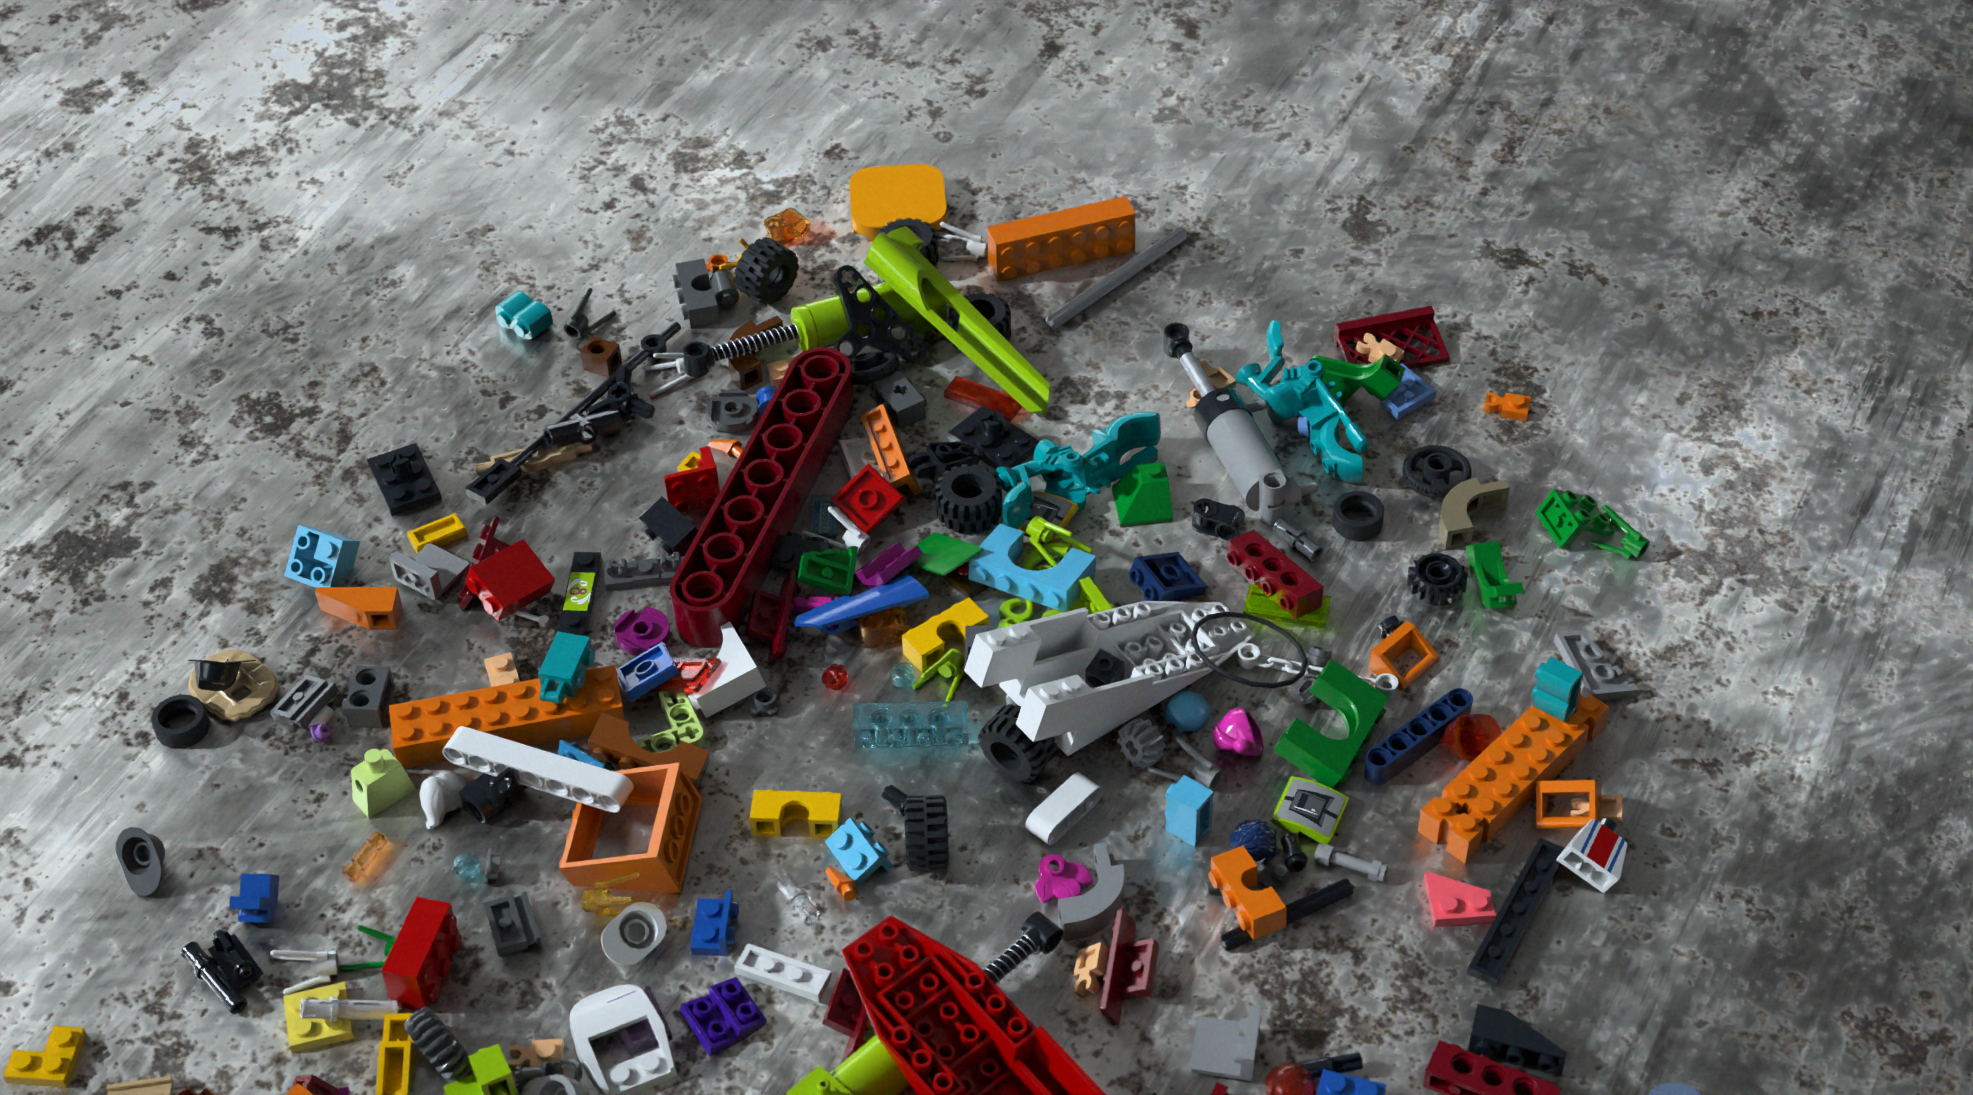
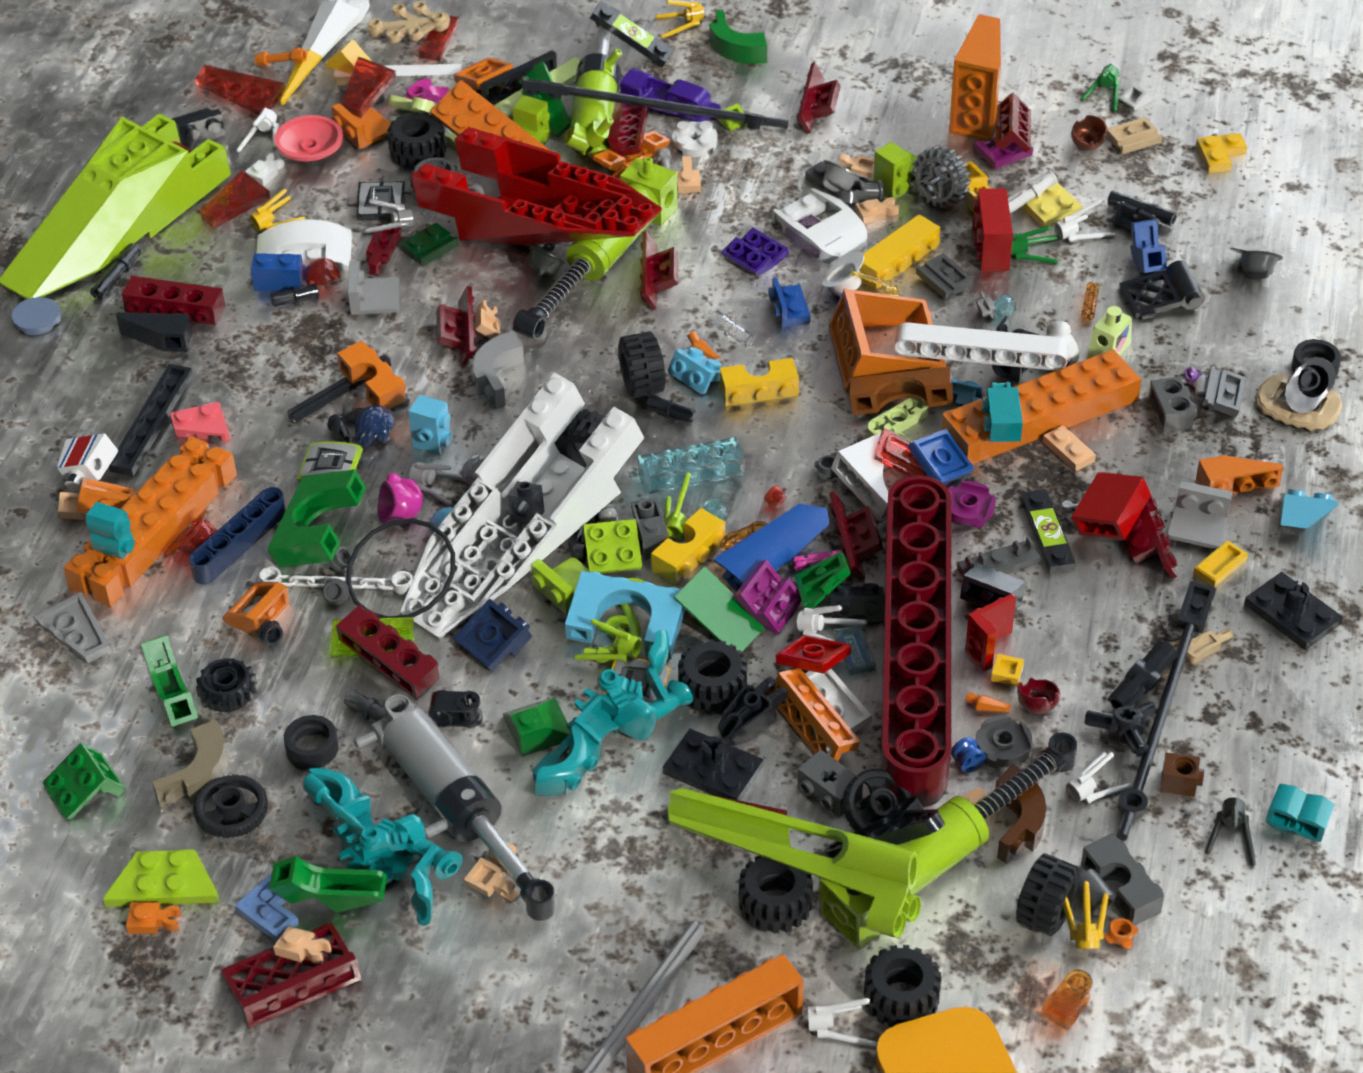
camera: 165 degrees right, 0 degrees up
white plate [734,943,832,1002] -> none
dark pink plate [1035,854,1093,903] -> none
light grey bar [1314,843,1388,882] -> none
green plant [1591,504,1650,560] -> none
none -> lime wing [104,849,219,907]
none -> yellow brick [859,215,940,290]
none -> dark red hair [1017,677,1061,715]
none -> black piece [1119,260,1205,320]

